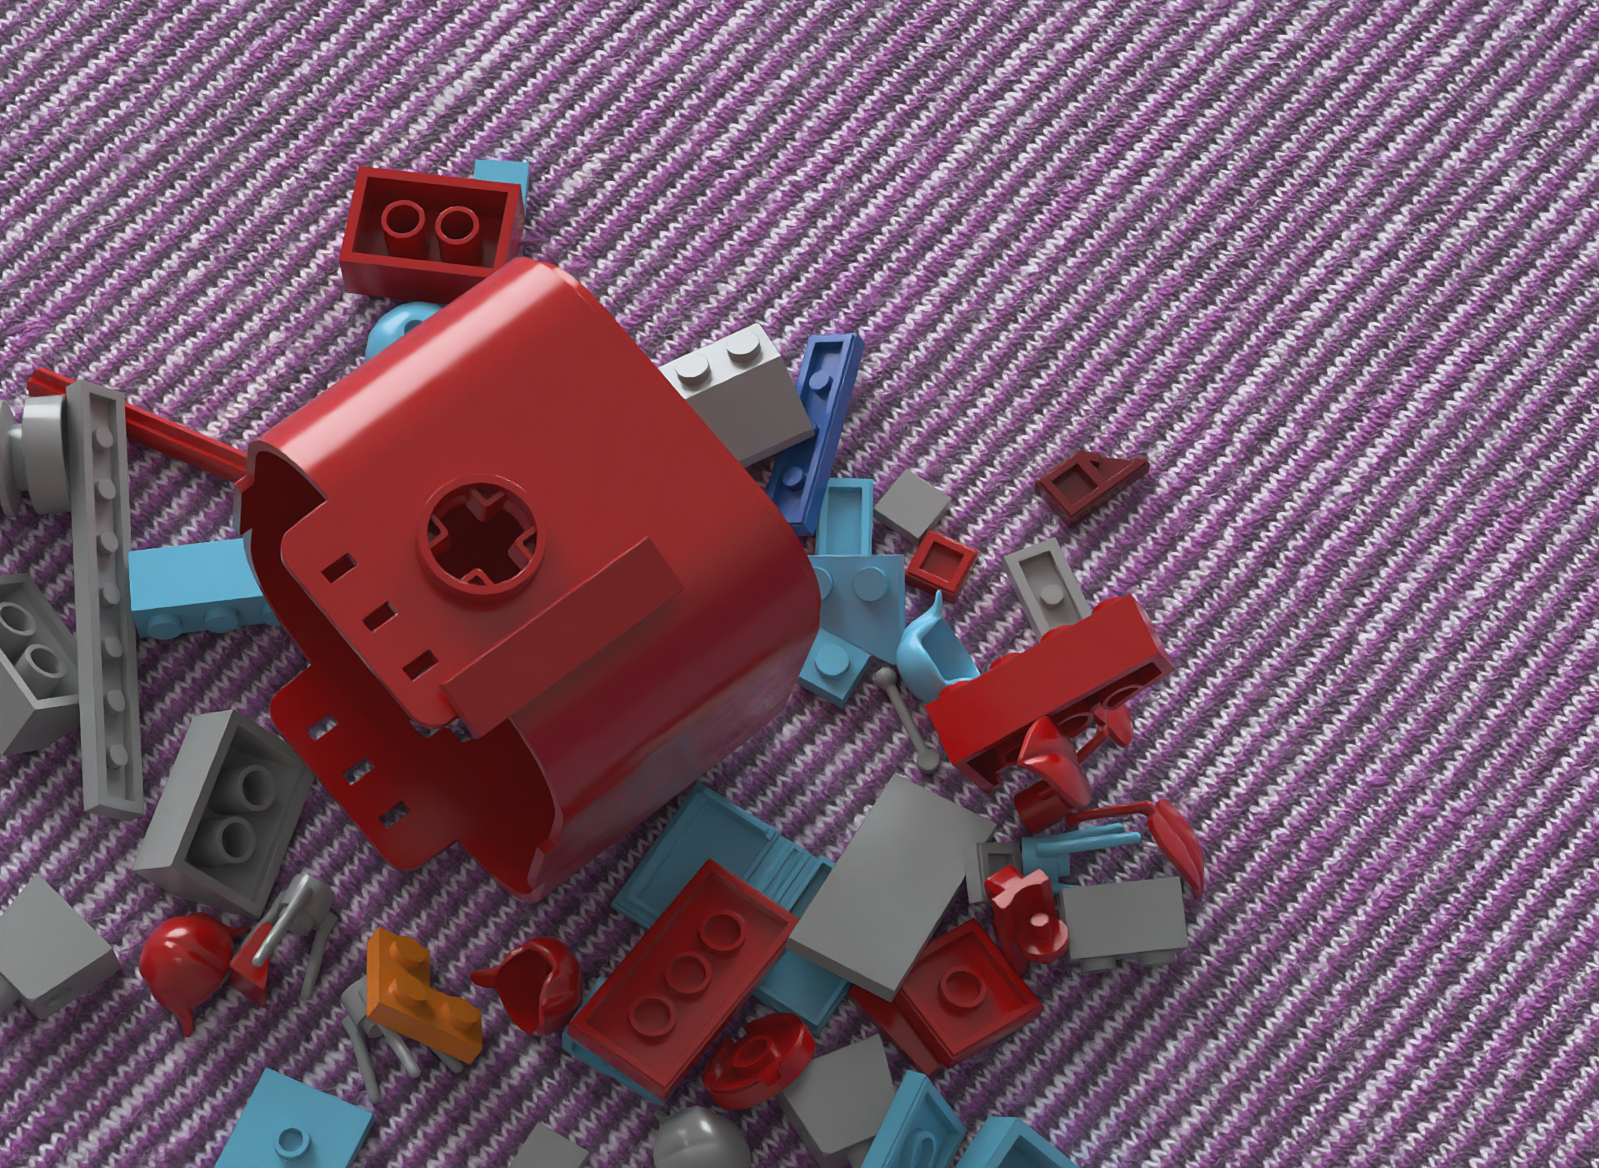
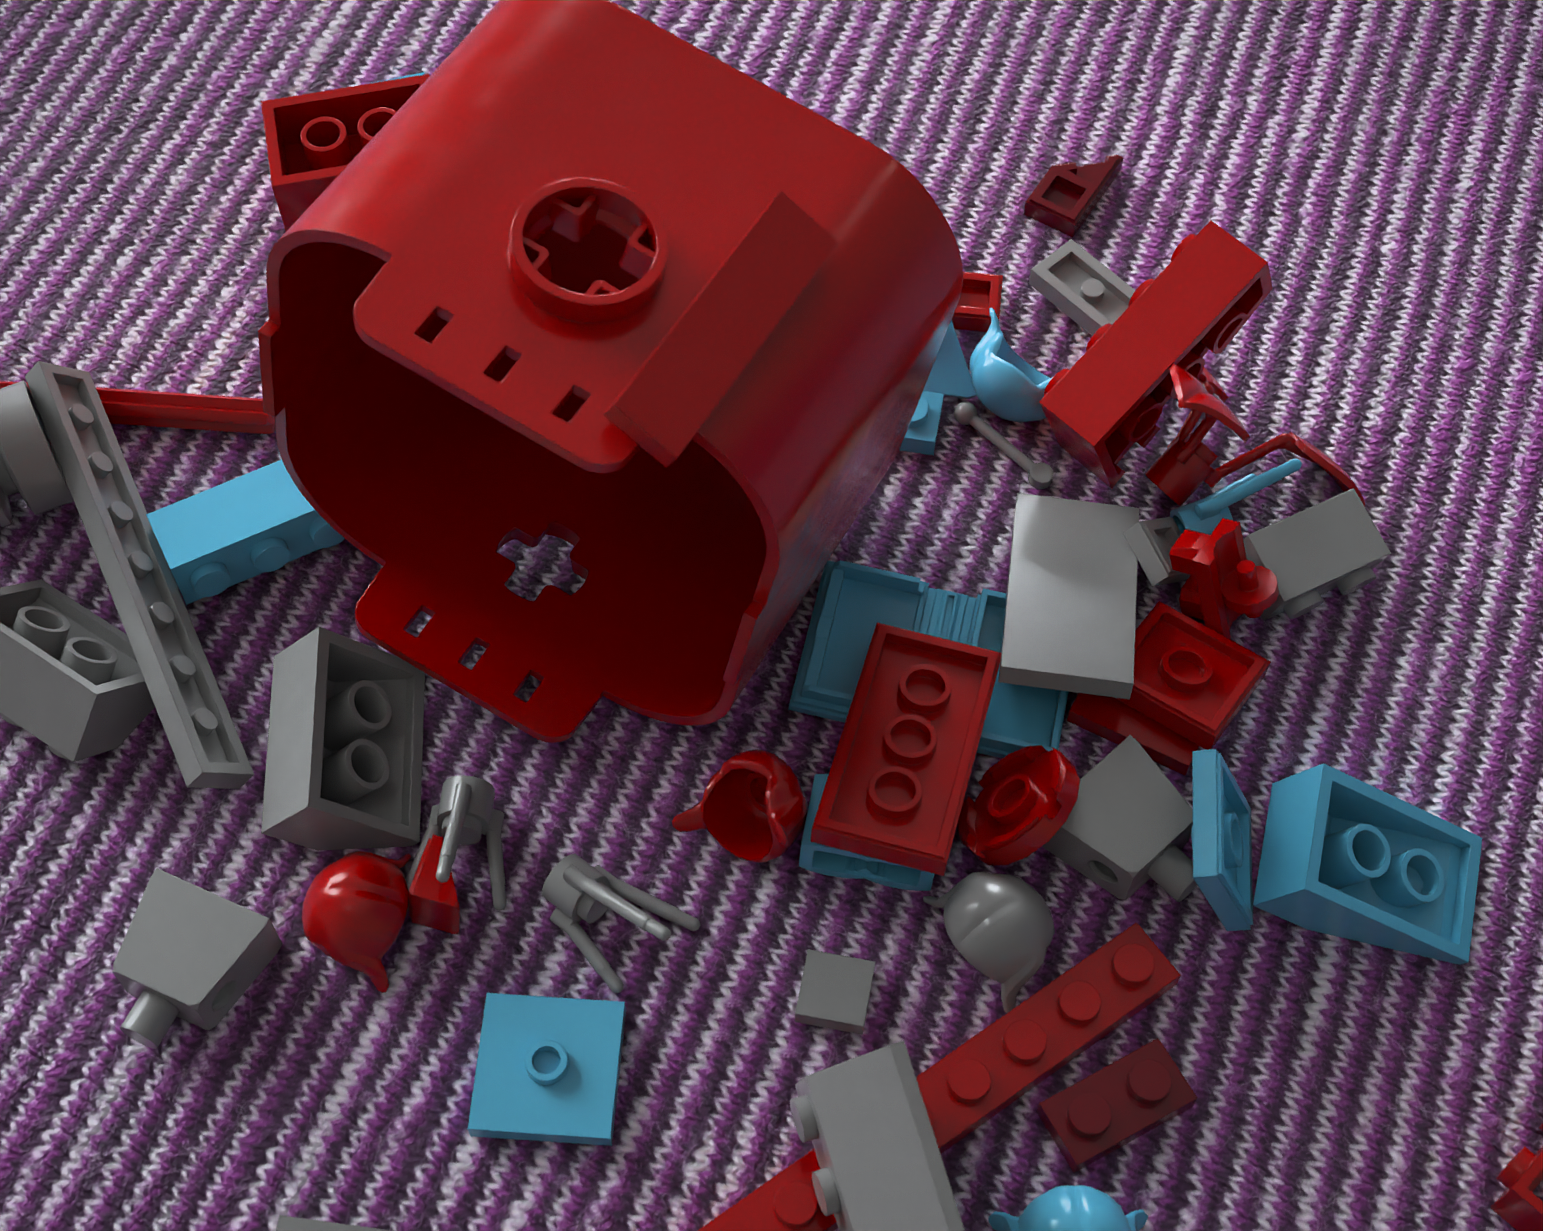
camera: 20 degrees left, 5 degrees down
orange plate [367,927,483,1064] -> none

